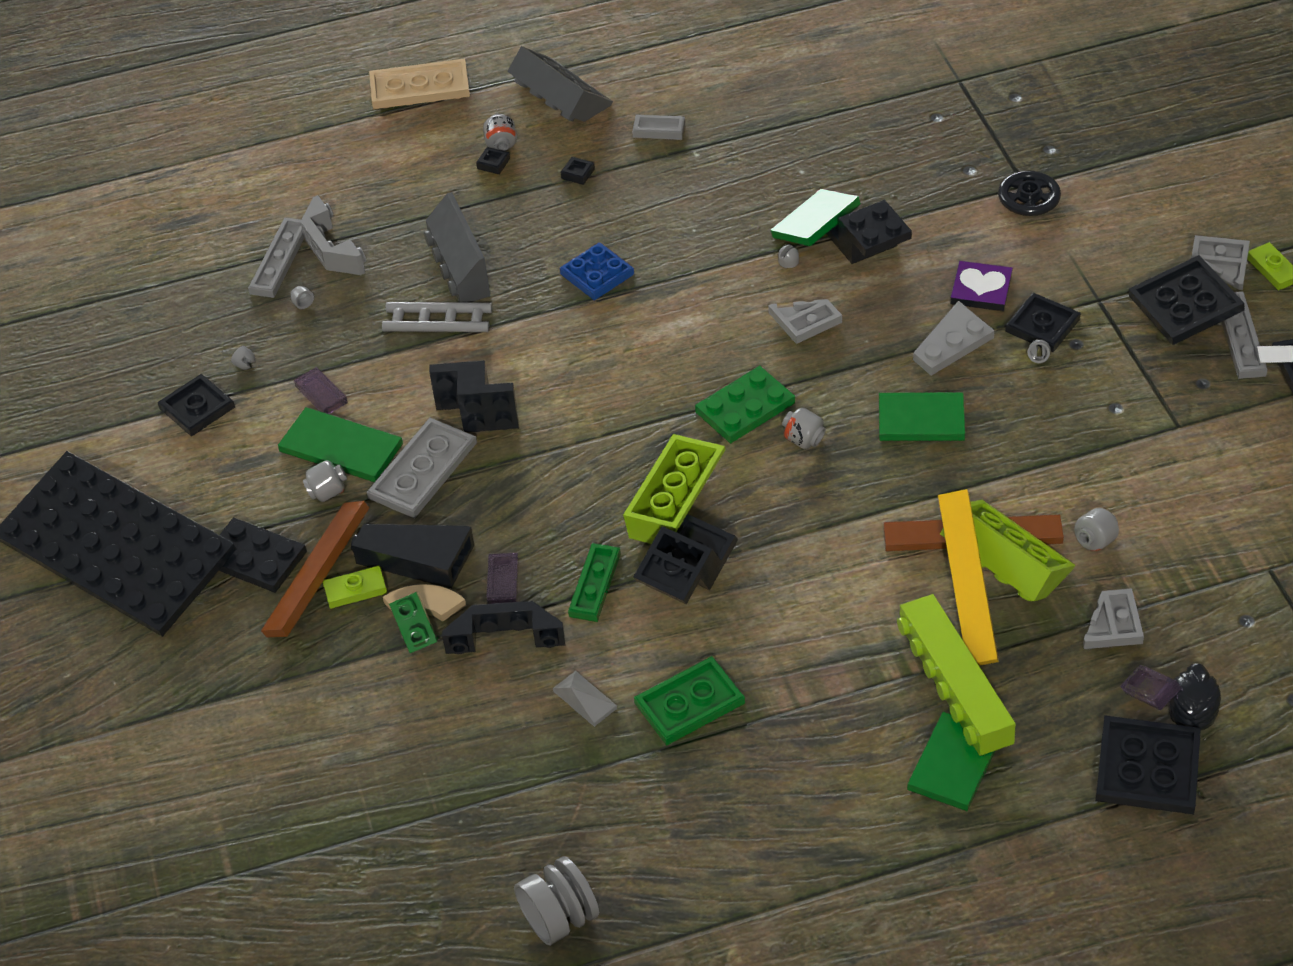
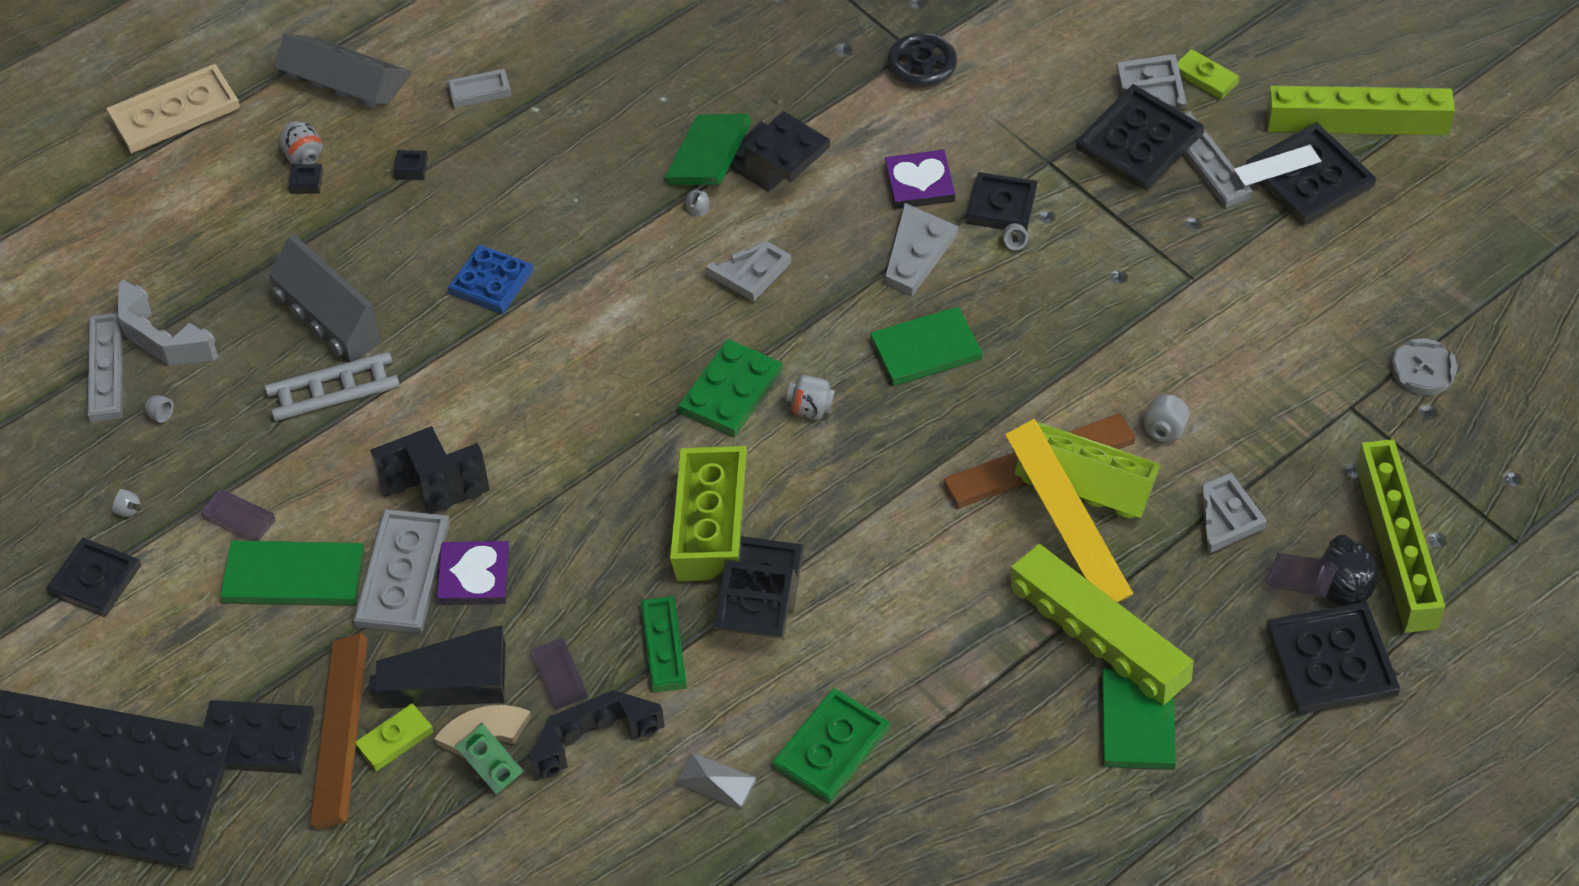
camera: 25 degrees left, 5 degrees up
light grey head [303,460,347,502] -> none
none -> tile [437,541,510,605]
none -> lime brick [1356,439,1445,633]

